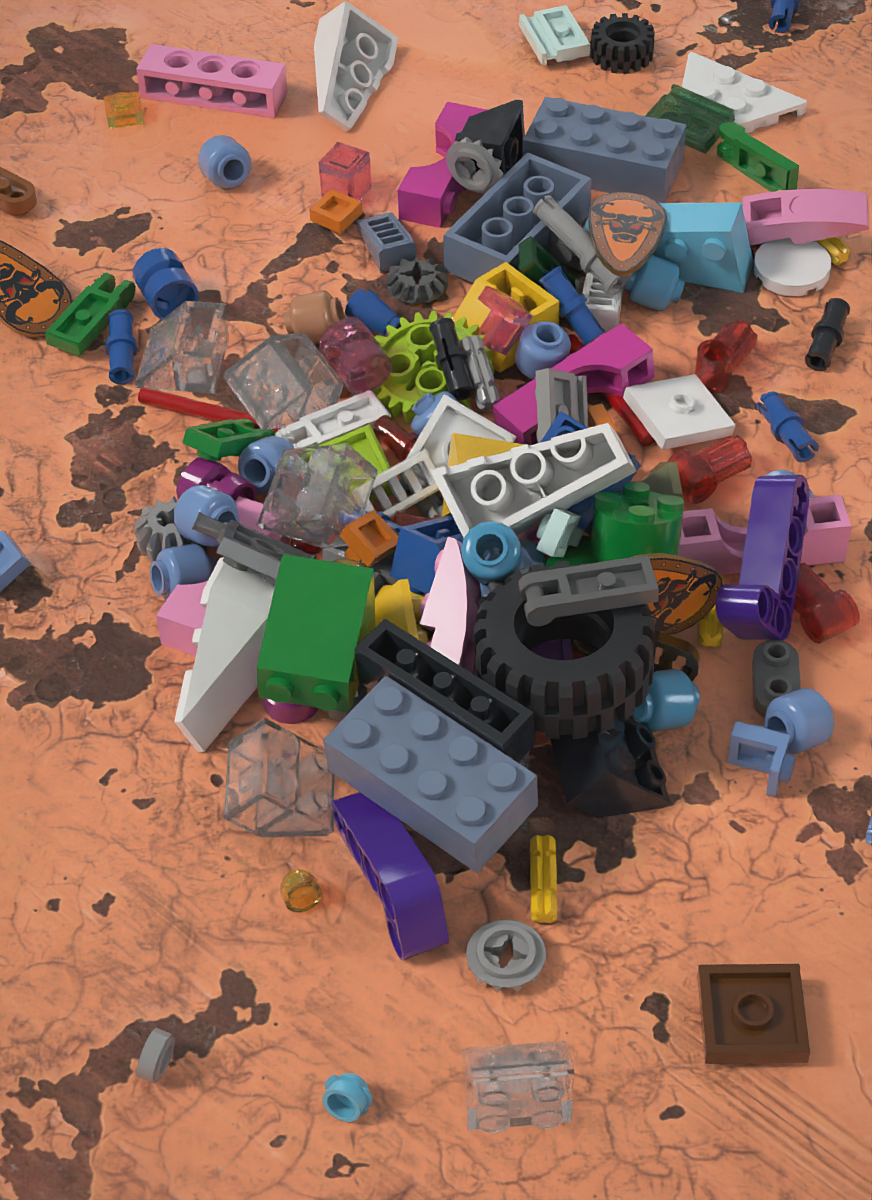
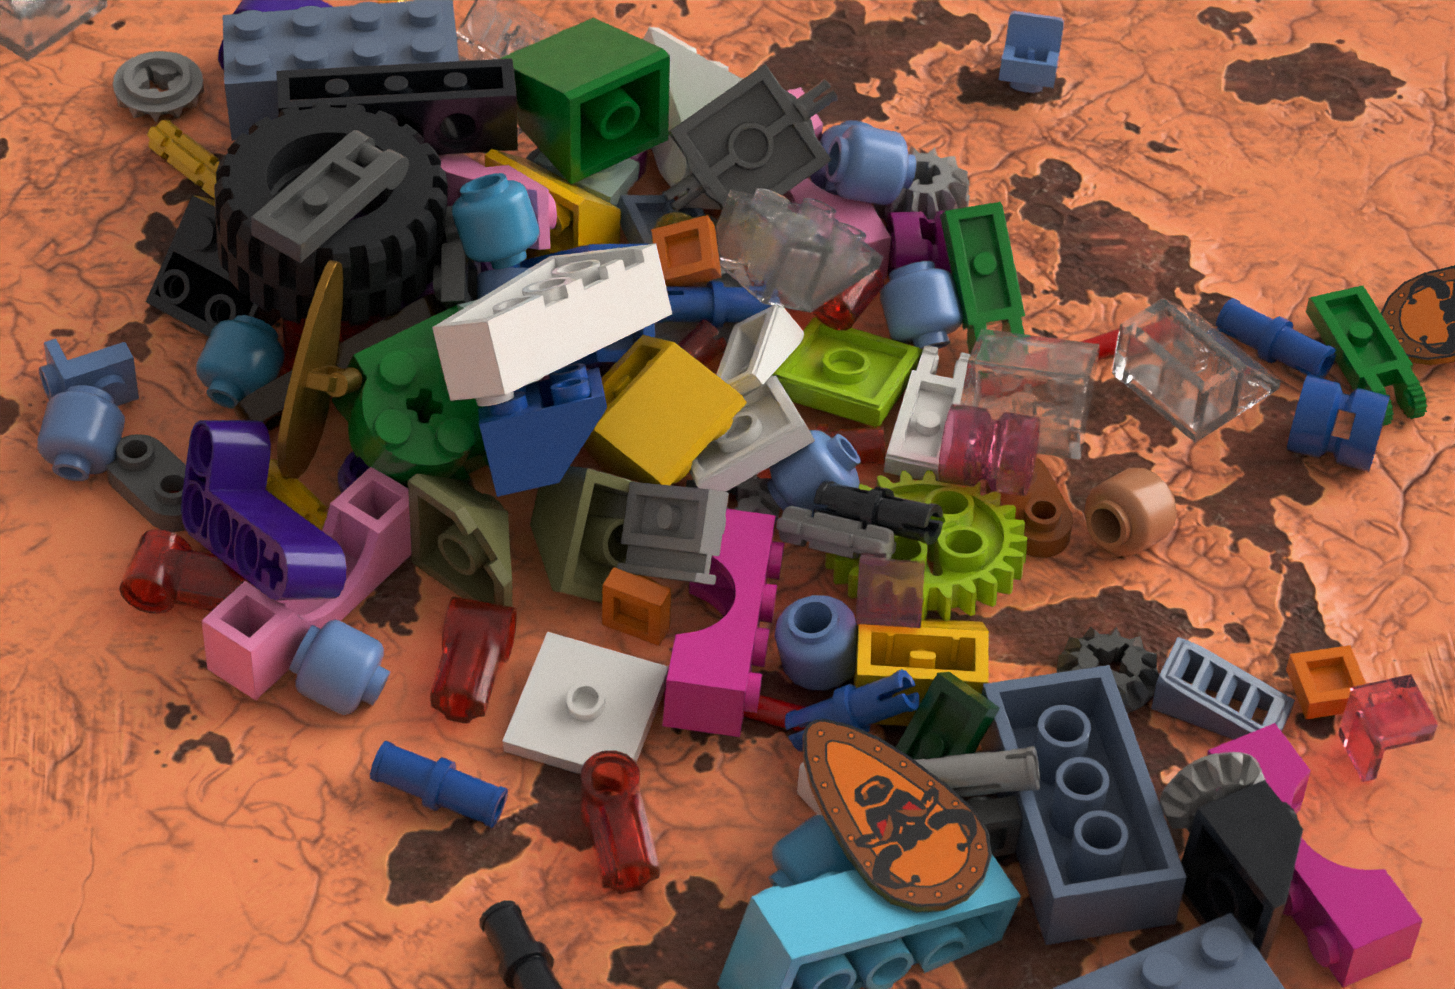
camera: 130 degrees right, 0 degrees up
blue cone [345,289,401,337] -> none

